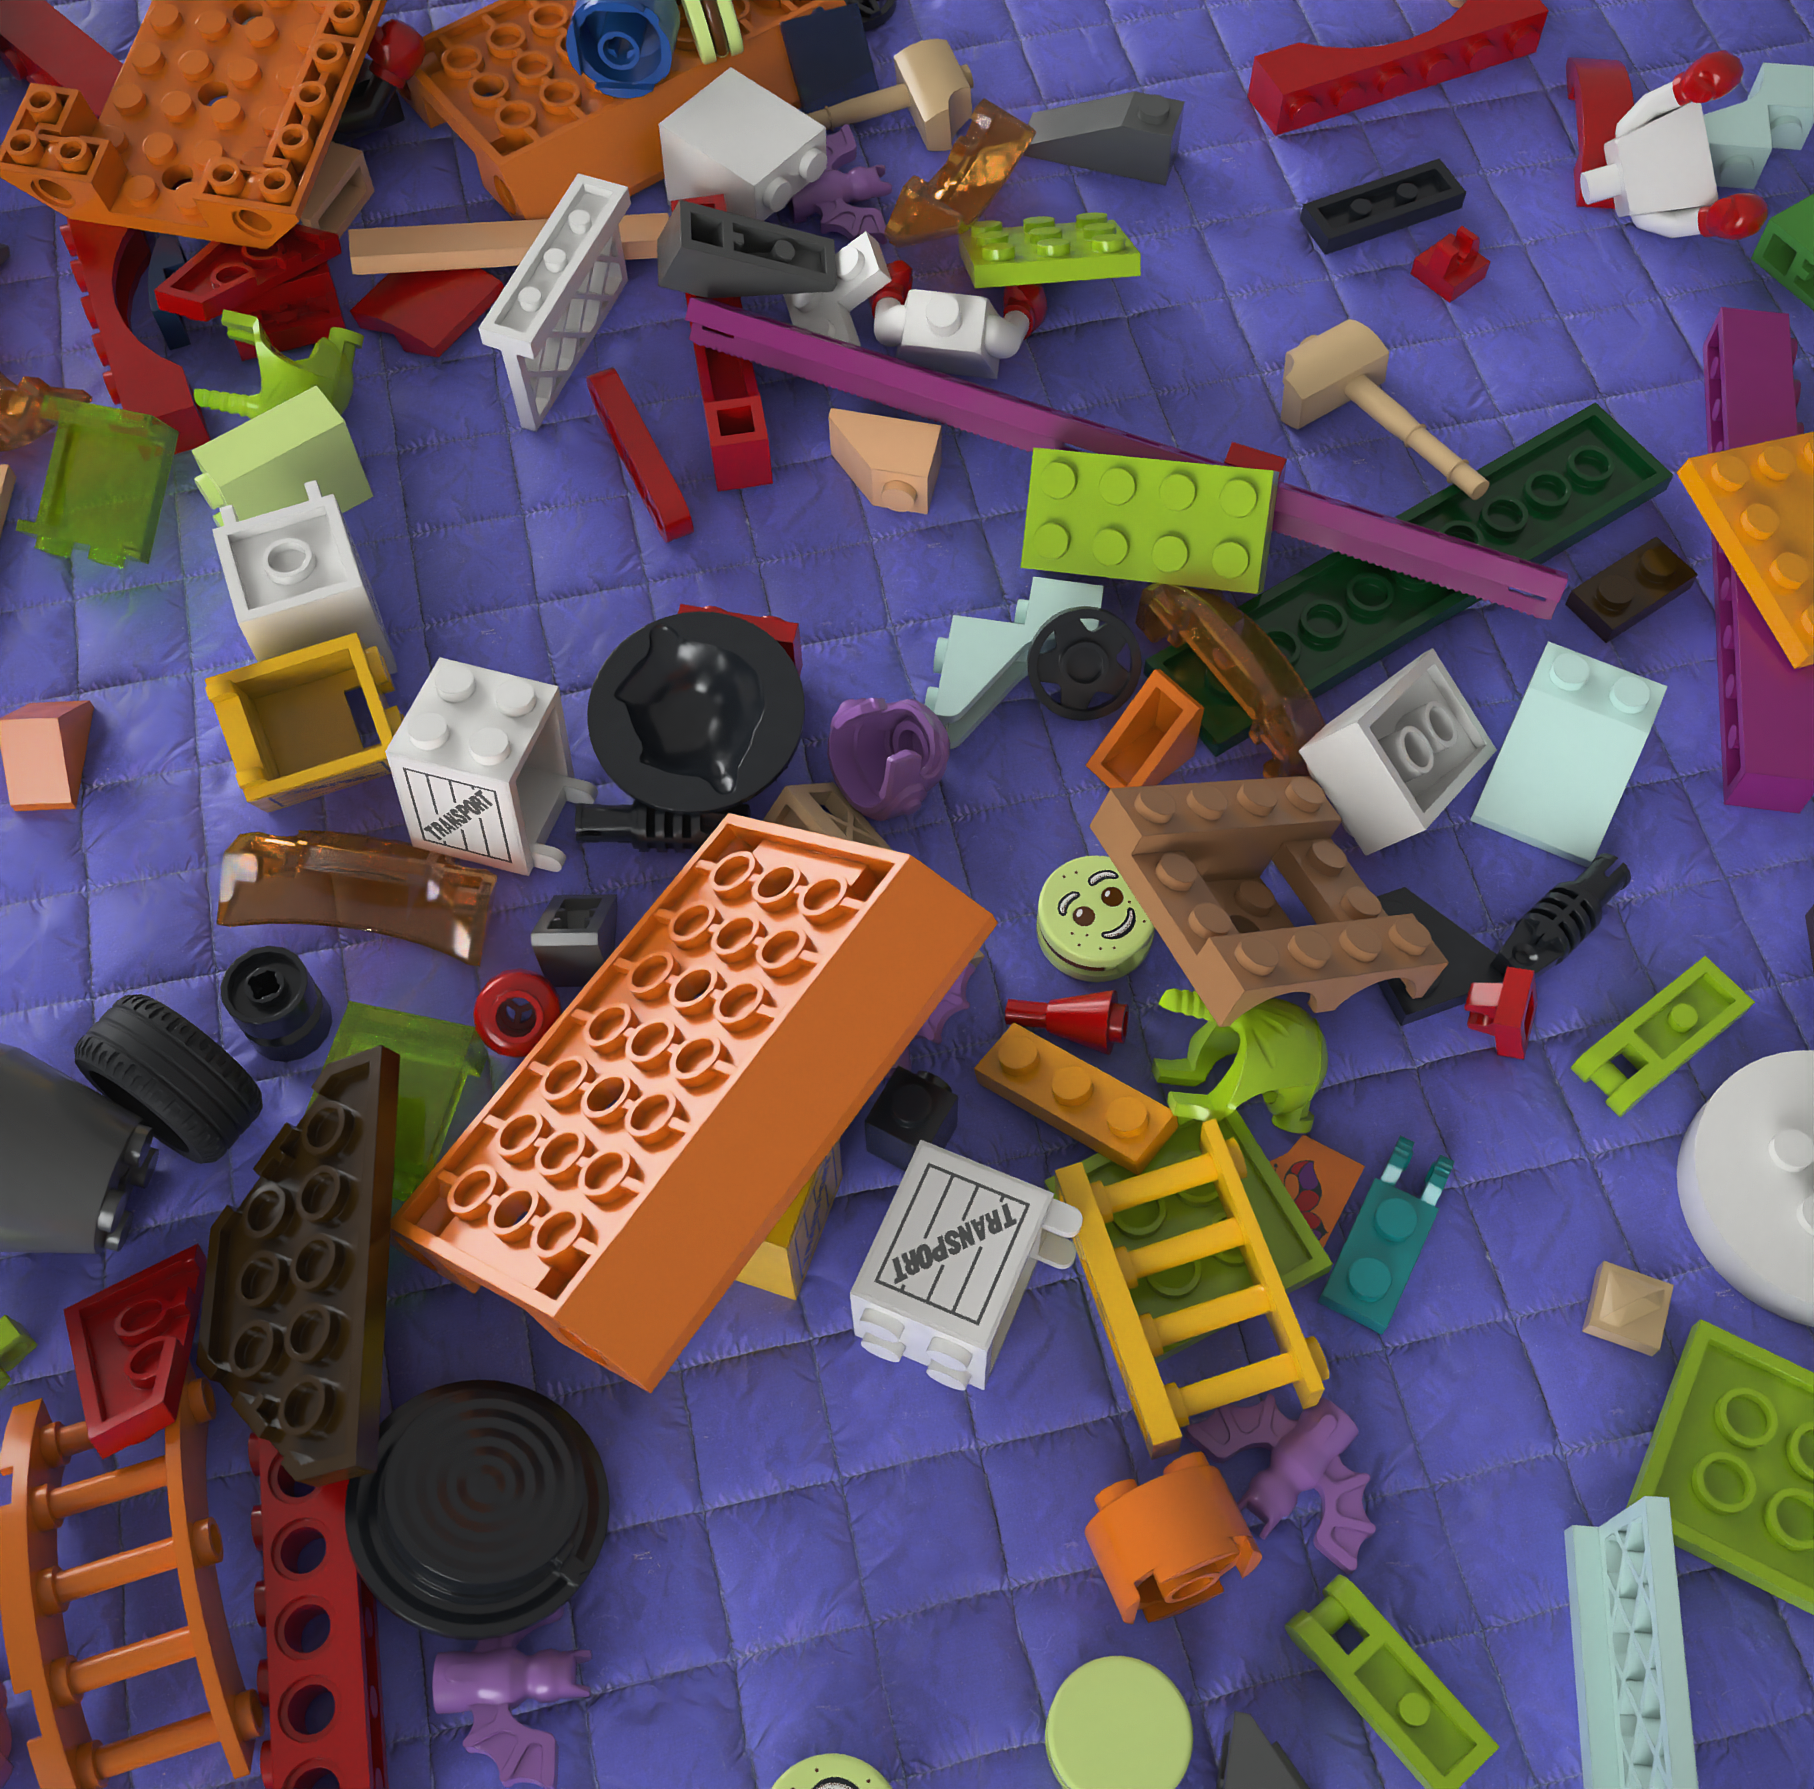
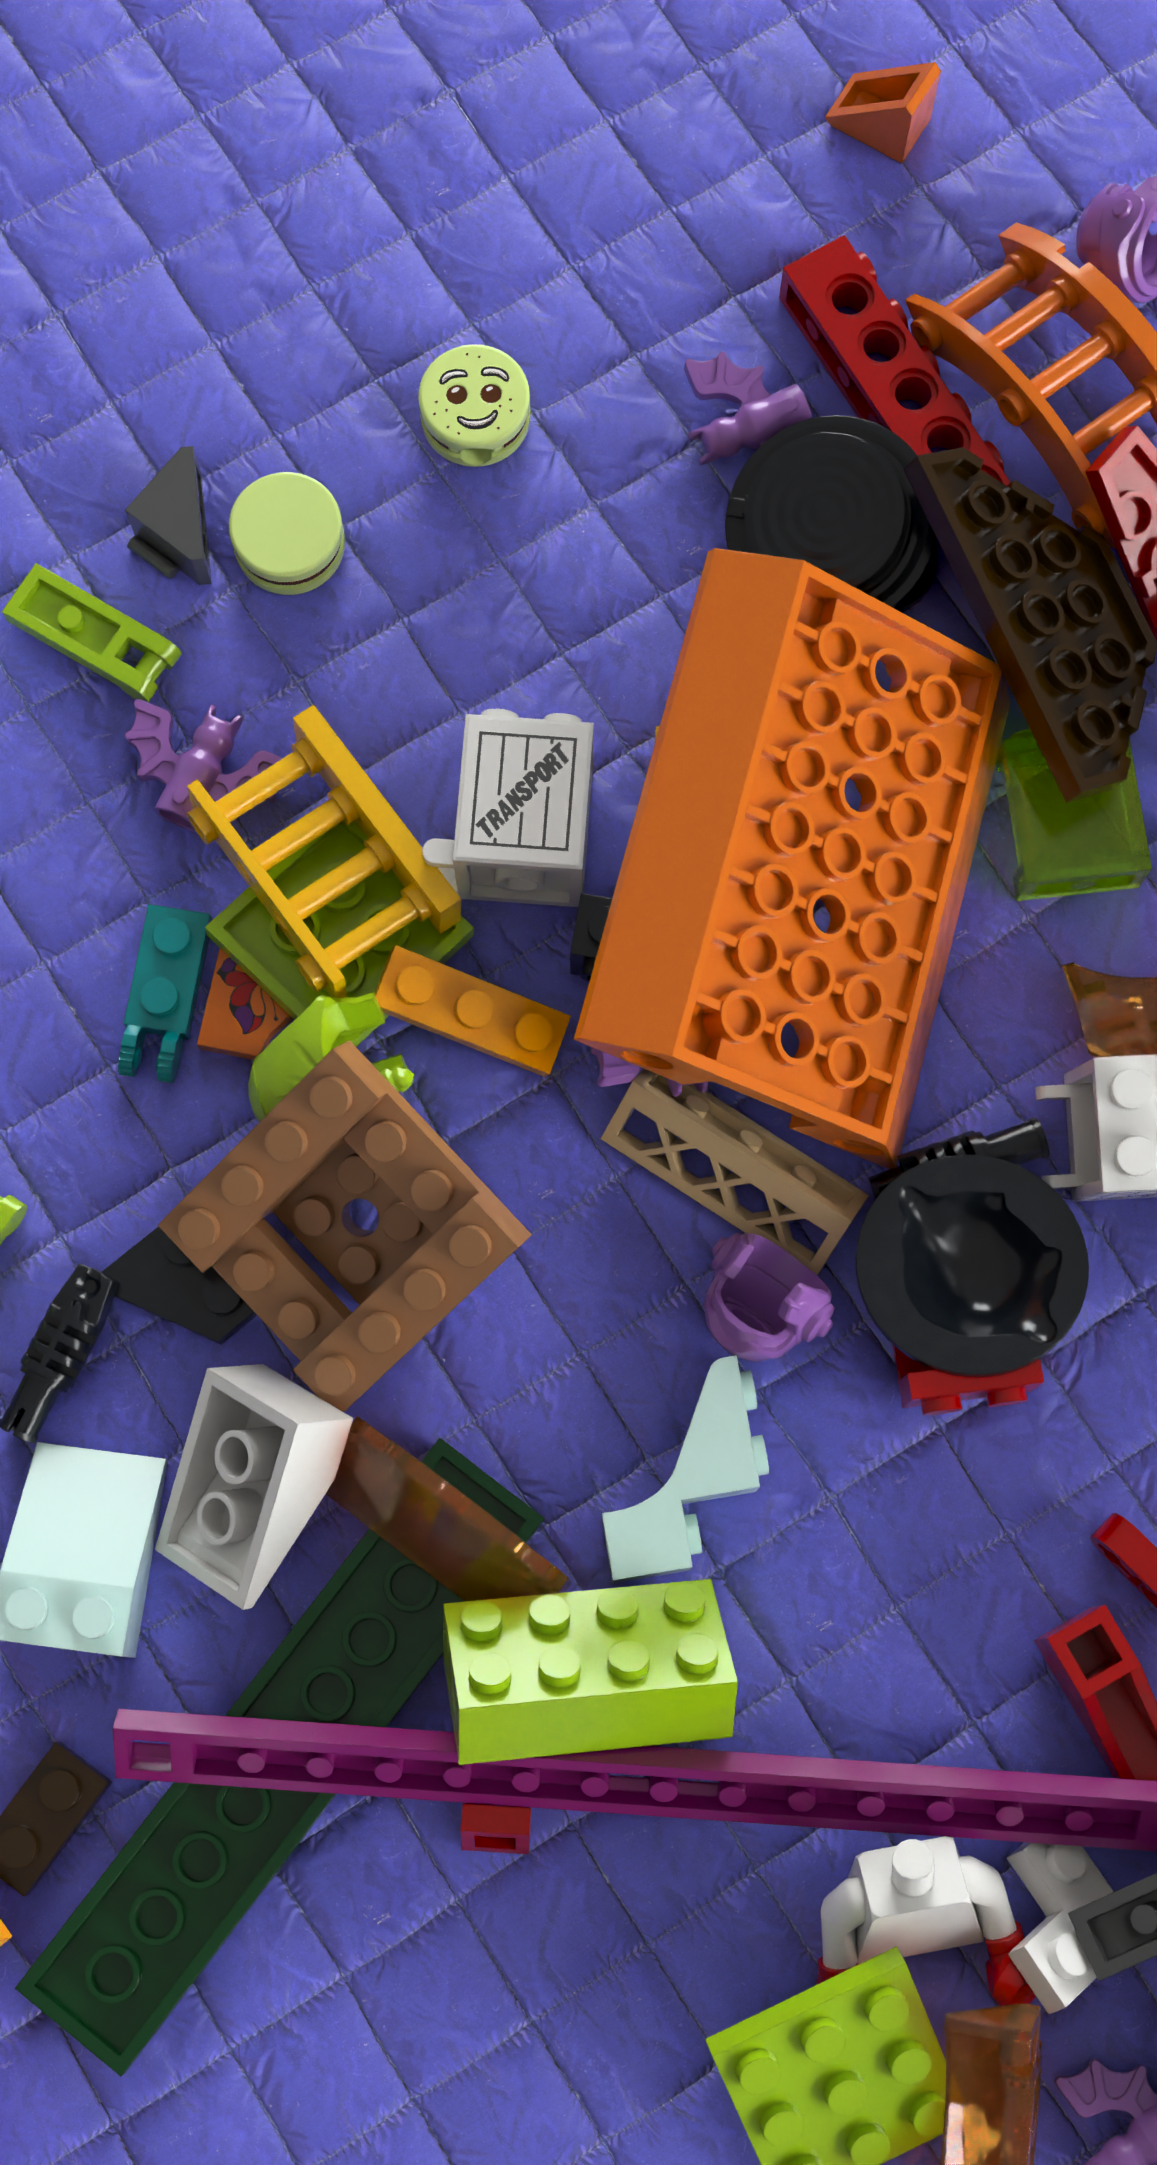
camera: 160 degrees right, 15 degrees up
red head [473,968,562,1058] -> none
dark grey slope [531,894,618,987] -> none
light nougat slope [828,408,942,515] -> none
red cone [1005,990,1129,1055] -> none
black wheel [1027,606,1142,721] -> none
yellowish green head [1036,855,1155,982] -> none
orange brick [1084,1452,1262,1624] -> none
orange slope [1085,669,1204,788] -> none
tan piece [1281,319,1489,500] -> none
red tile [1464,966,1538,1060] -> none

